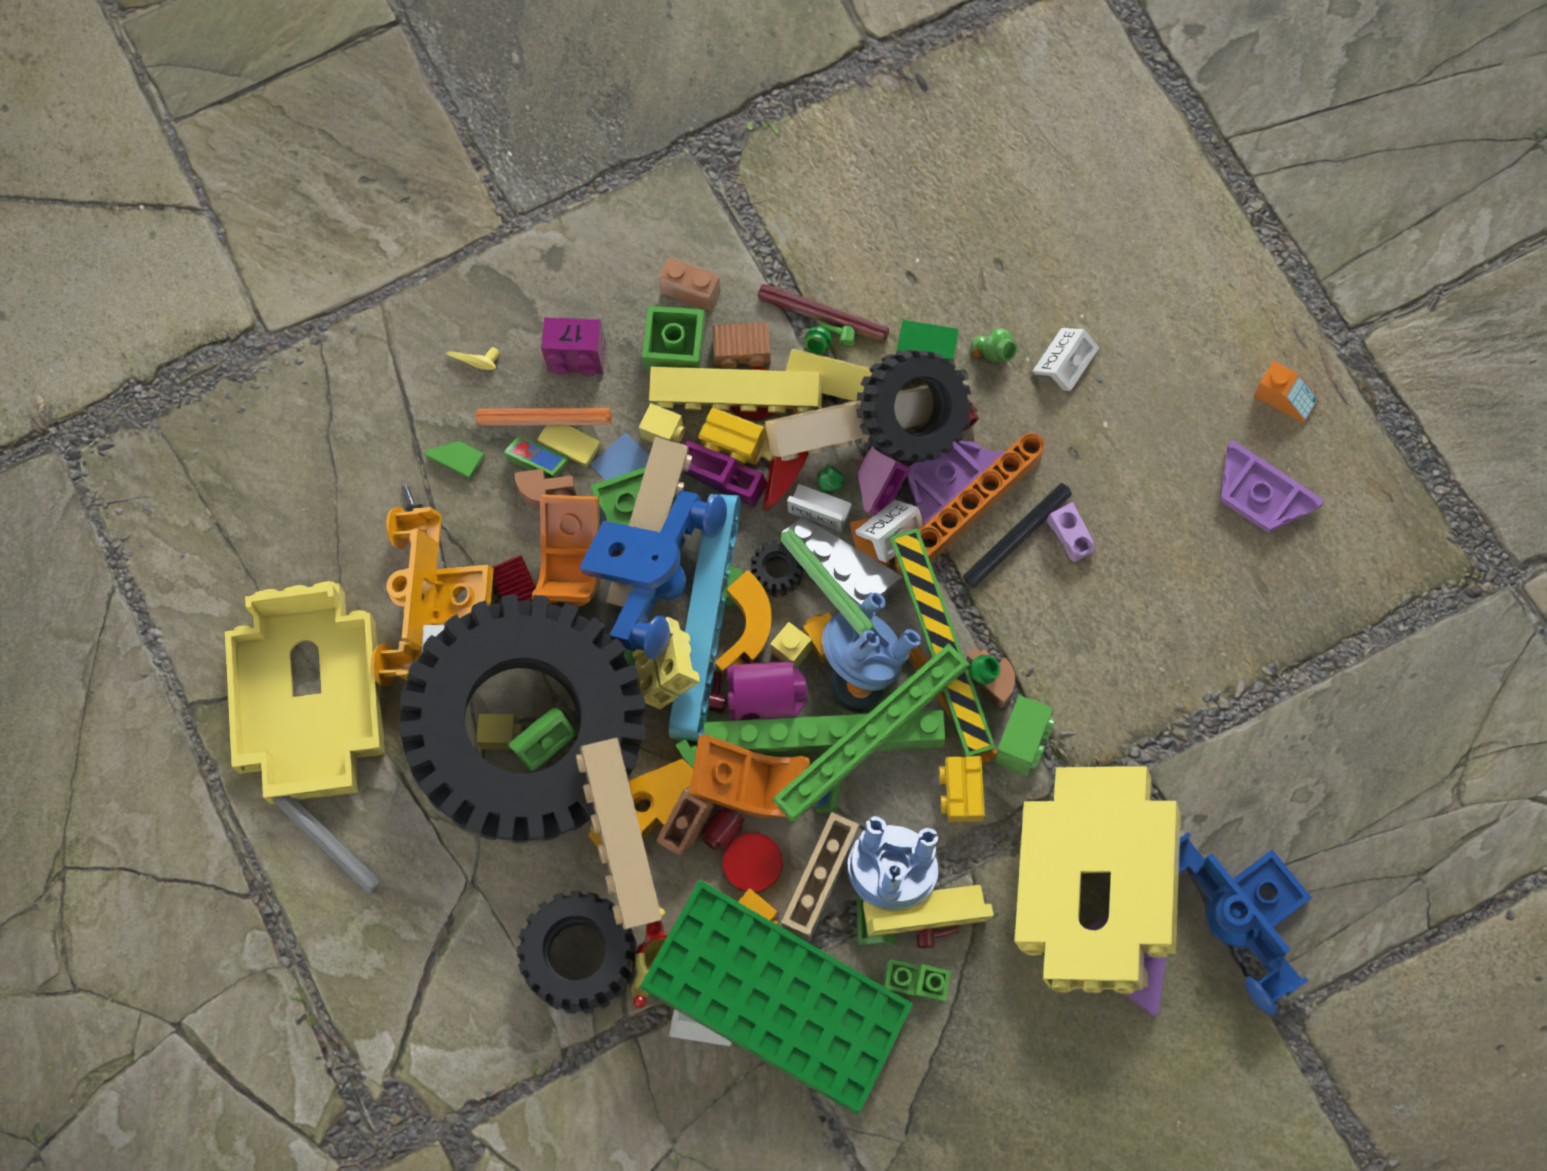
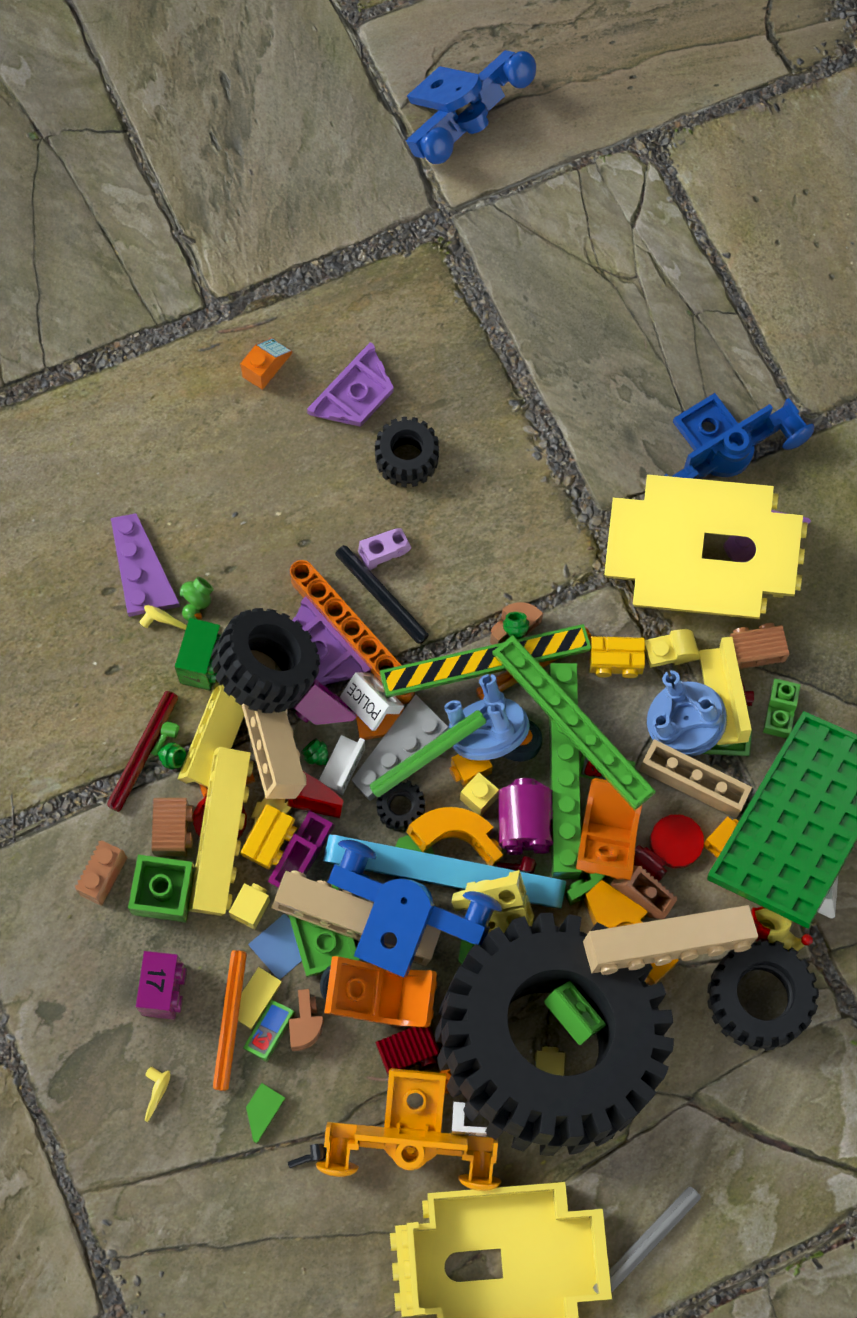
camera: 95 degrees left, 0 degrees up
bright green brick [994,695,1055,777] -> none
white panel [1033,328,1100,391] -> none
none -> medium lavender wing [111,513,180,617]
none -> light yellow bar [139,605,187,630]
none -> black tyre [375,417,439,488]
none -> light yellow brick [645,629,700,668]
none -> nougat brick [729,623,789,669]

